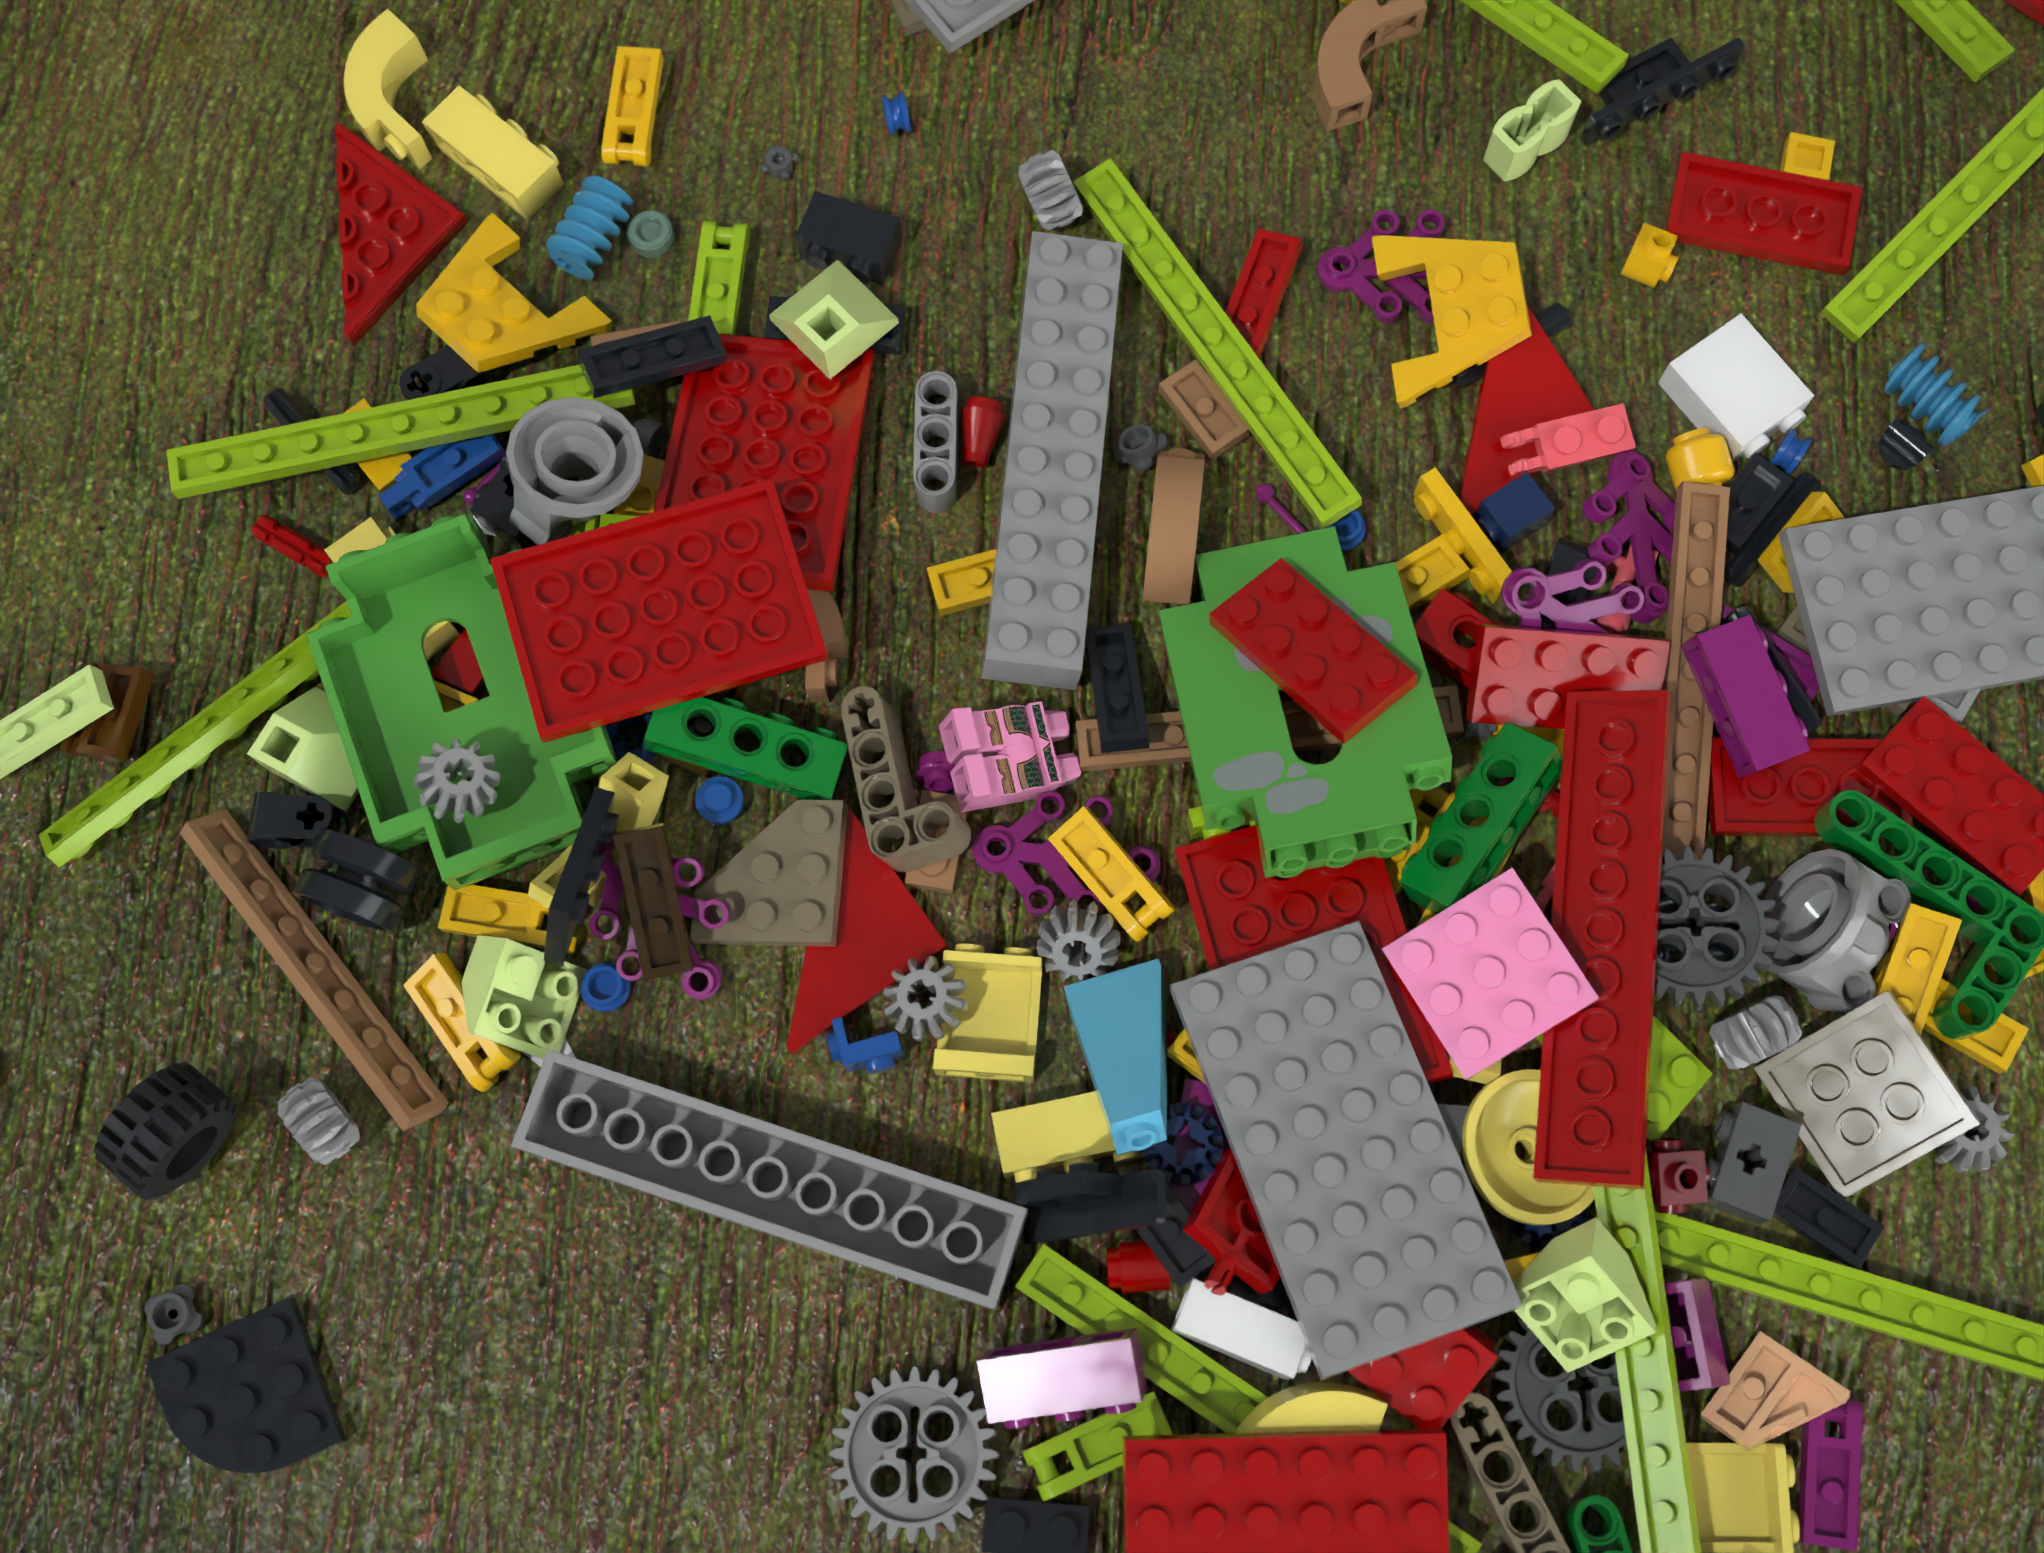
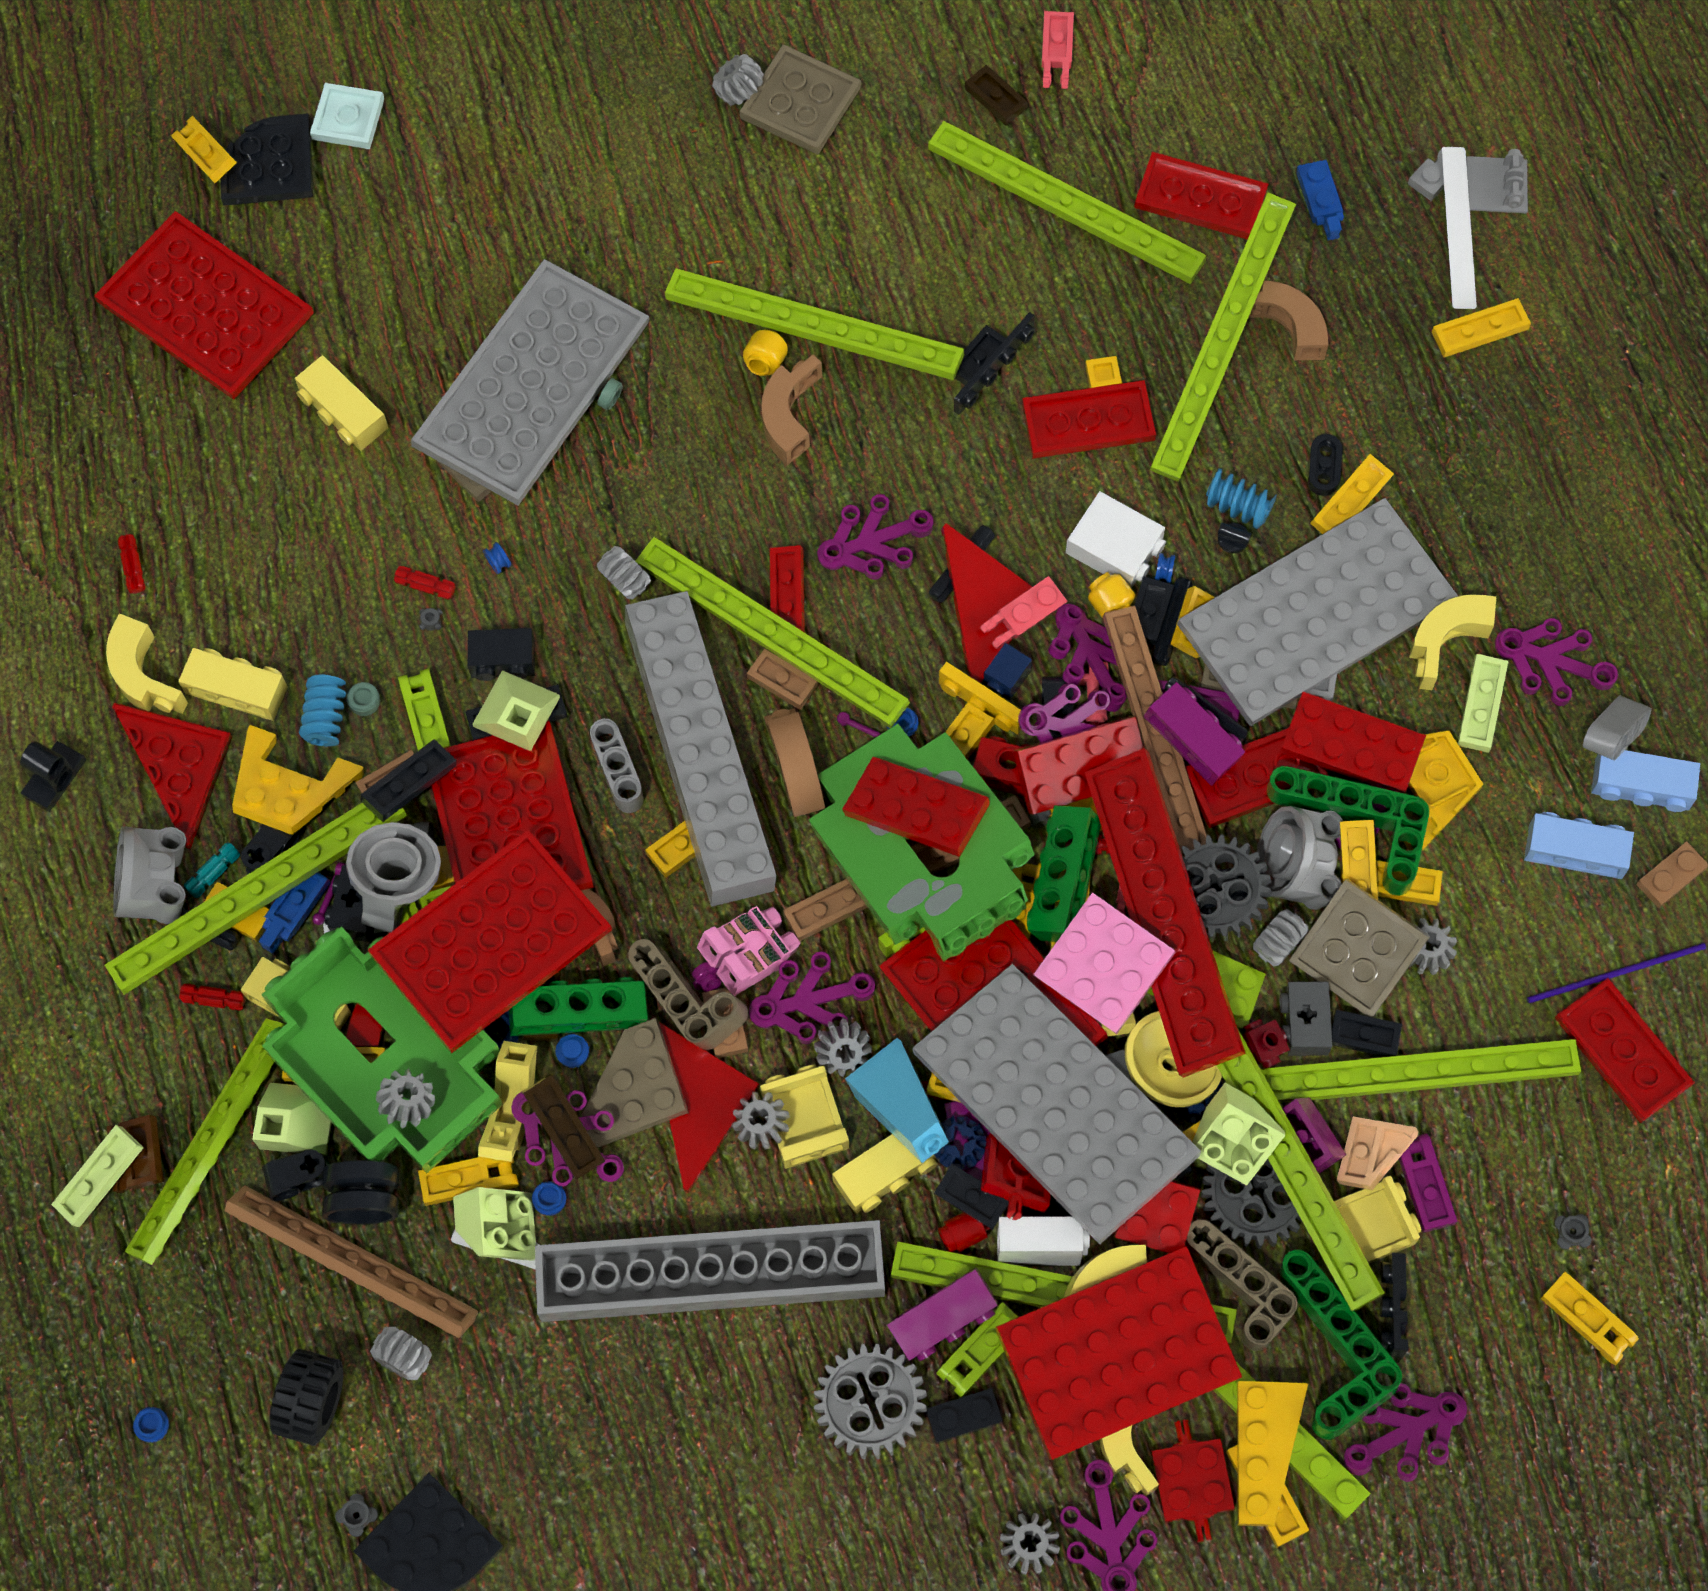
camera: 25 degrees left, 5 degrees down
yellow plate [403,953,521,1092] -> none
black wing [544,787,620,966] -> none
yellow plate [602,46,664,167] -> none
blue bracket [826,1016,905,1074] -> none
red cone [961,396,1006,468] -> none
black bracket [1015,1163,1166,1245] -> none
yellow plate [1048,806,1175,943] -> none
black plate [1085,624,1150,754] -> none
dark grey plate [1114,424,1167,471] -> none
yellow wing [1372,235,1532,408] -> none
yellowish green brick [1483,79,1581,181] -> none
yellow plate [1620,222,1679,288] -> none
none -> black tile [20,741,86,812]
none -> light grey piece [113,826,186,924]
none -> teal axle [184,842,240,898]
none -> red axle [394,566,456,600]

